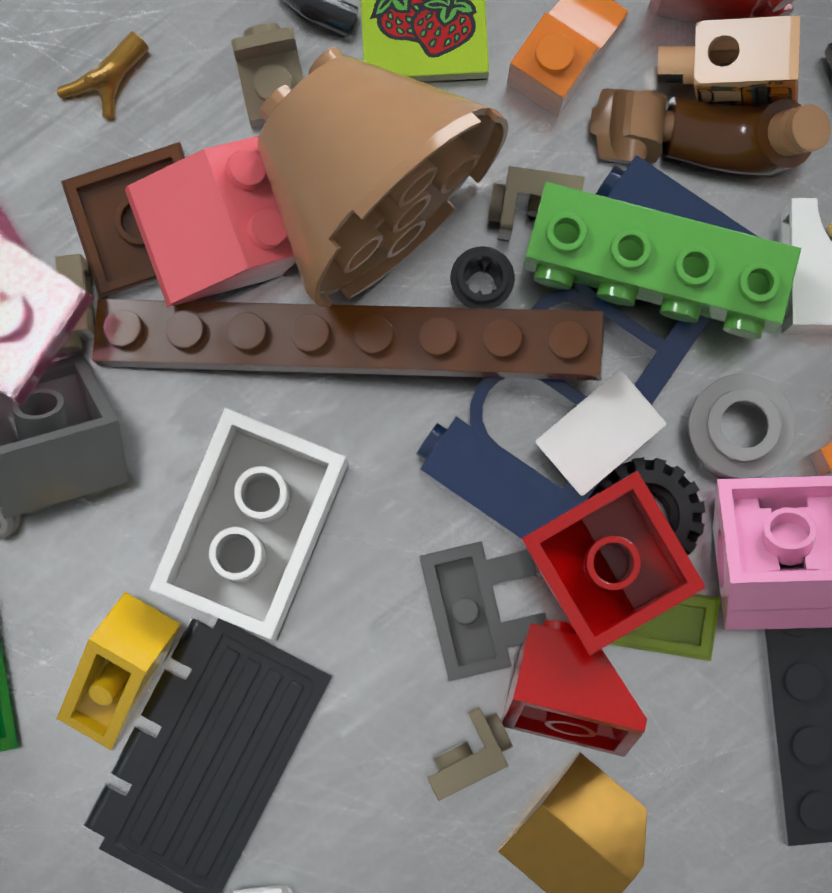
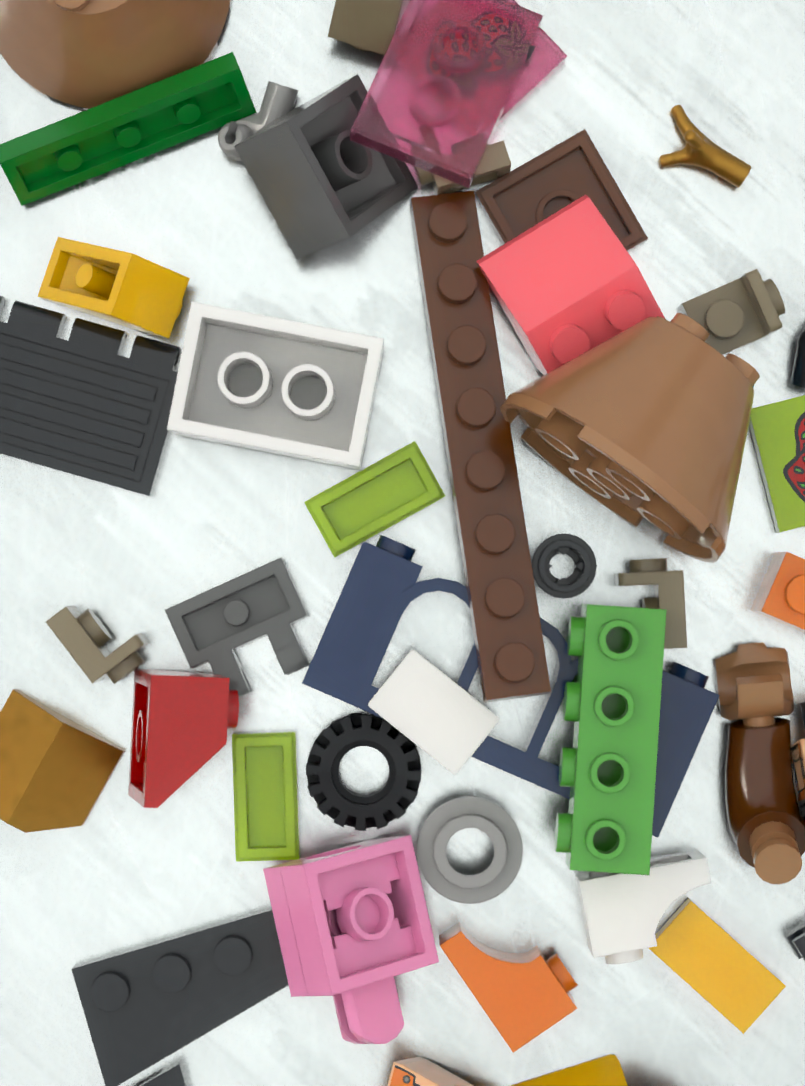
camera: 80 degrees right, 5 degrees up
red slope [521,471,706,656] -> none
none -> lime tile [304,441,446,558]

